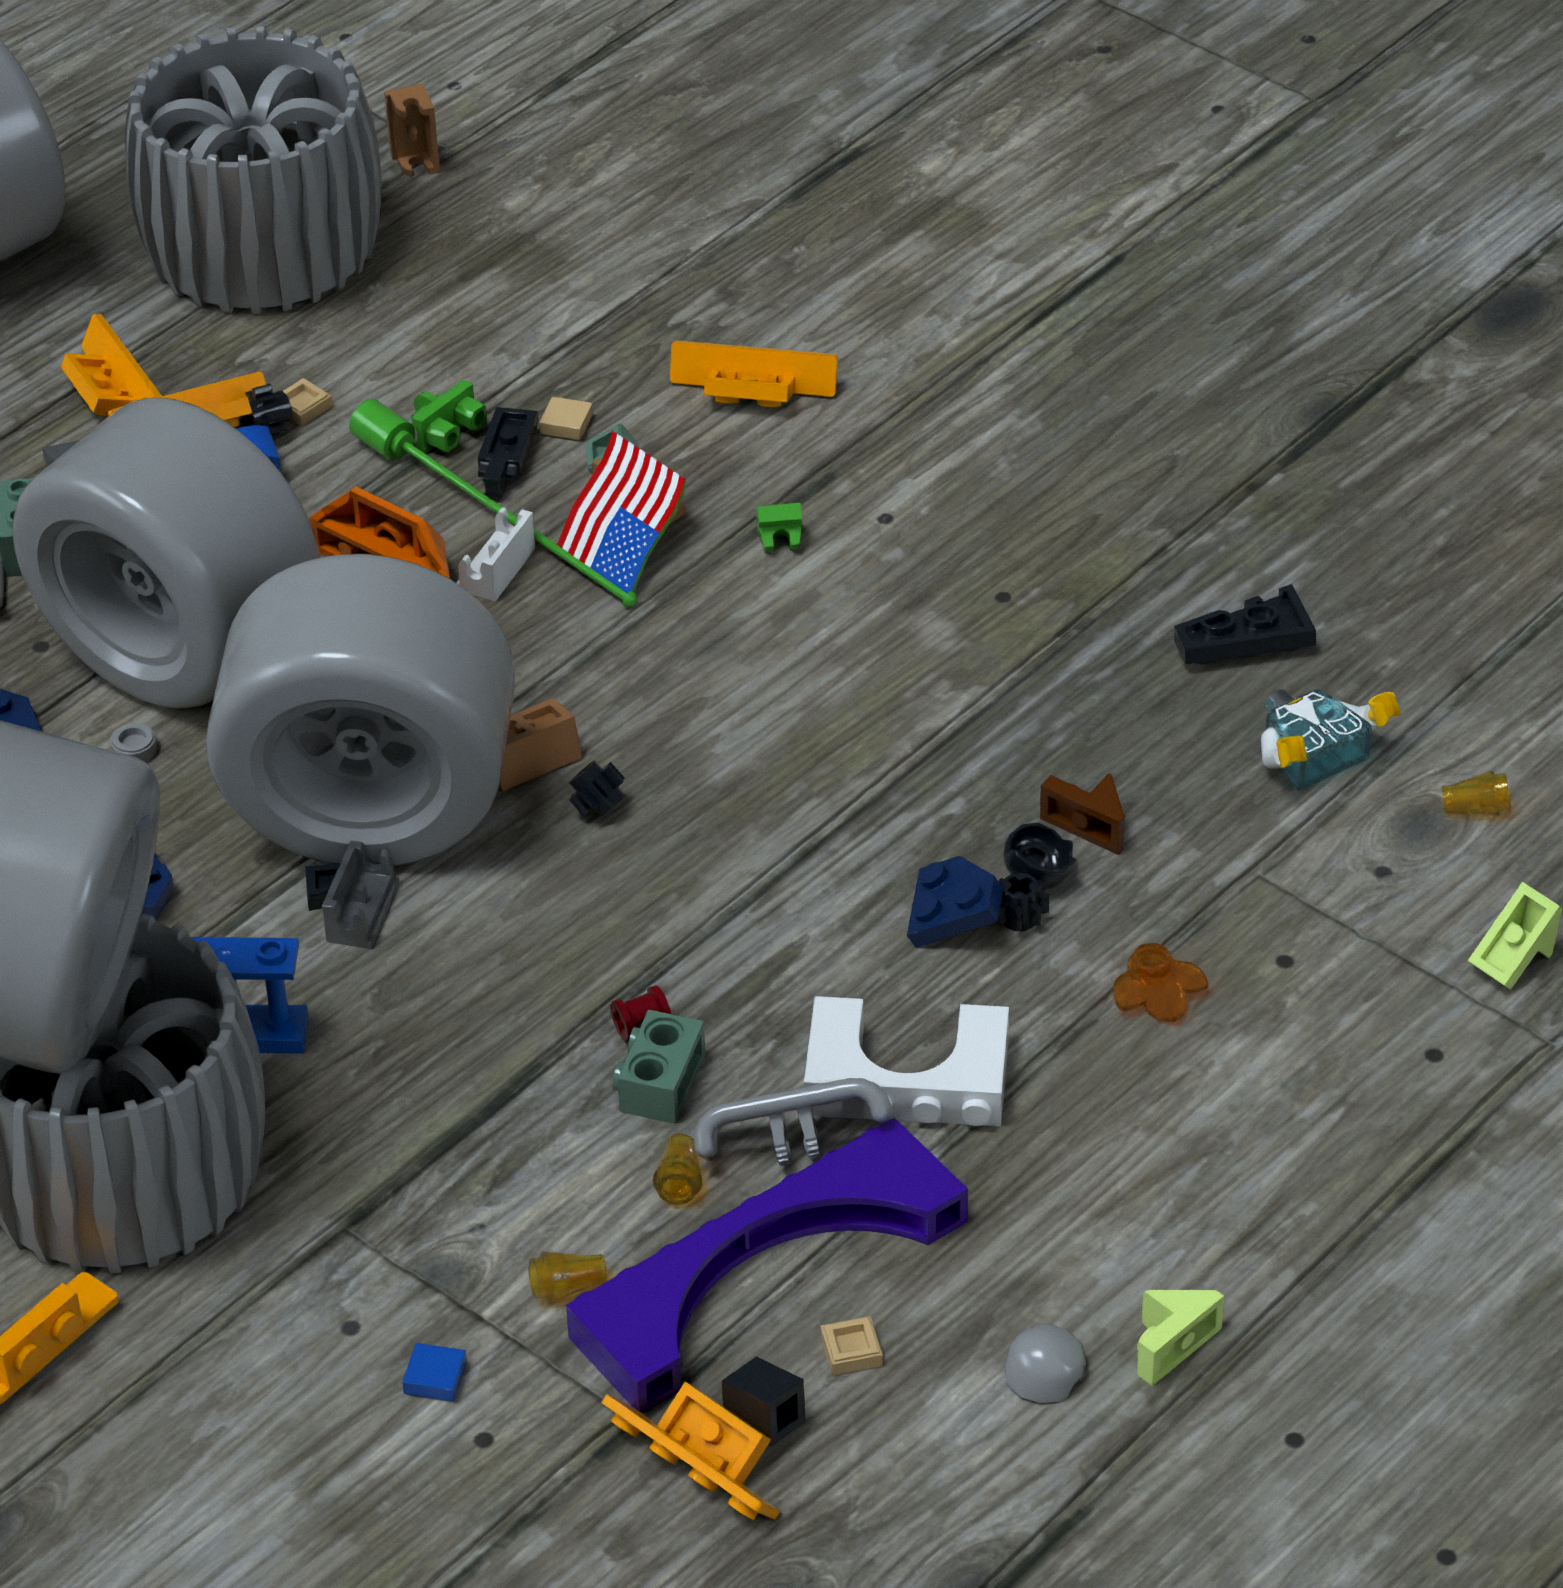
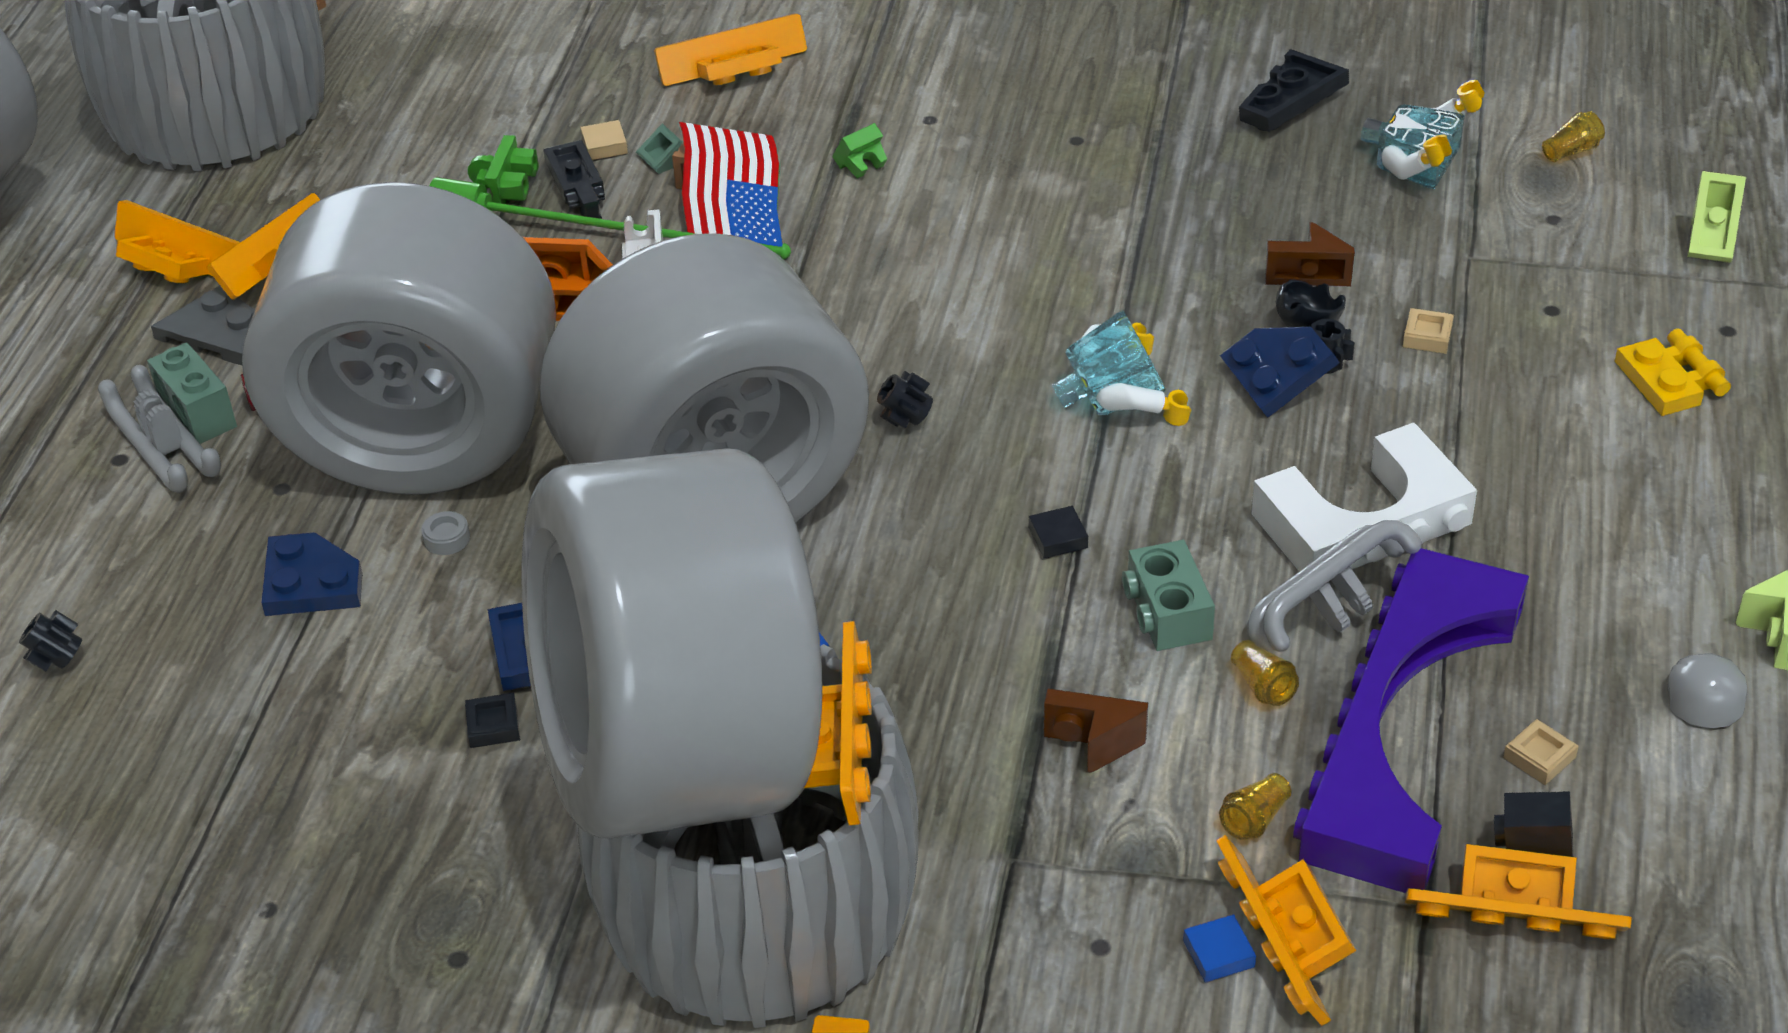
camera: 30 degrees left, 0 degrees up
dark red bush [610,985,671,1042] -> none
clear orange plate [1113,943,1208,1022] -> none
none -> light orange bracket [804,621,872,825]
none -> black tile [1029,505,1089,559]
none -> reddish brown slope [1044,688,1149,773]
none -> clear light blue torso [1052,310,1191,426]
none -> light orange bracket [1216,835,1357,1026]
none -> tan tile [1403,308,1454,354]
none -> yellow plate [1615,328,1731,416]

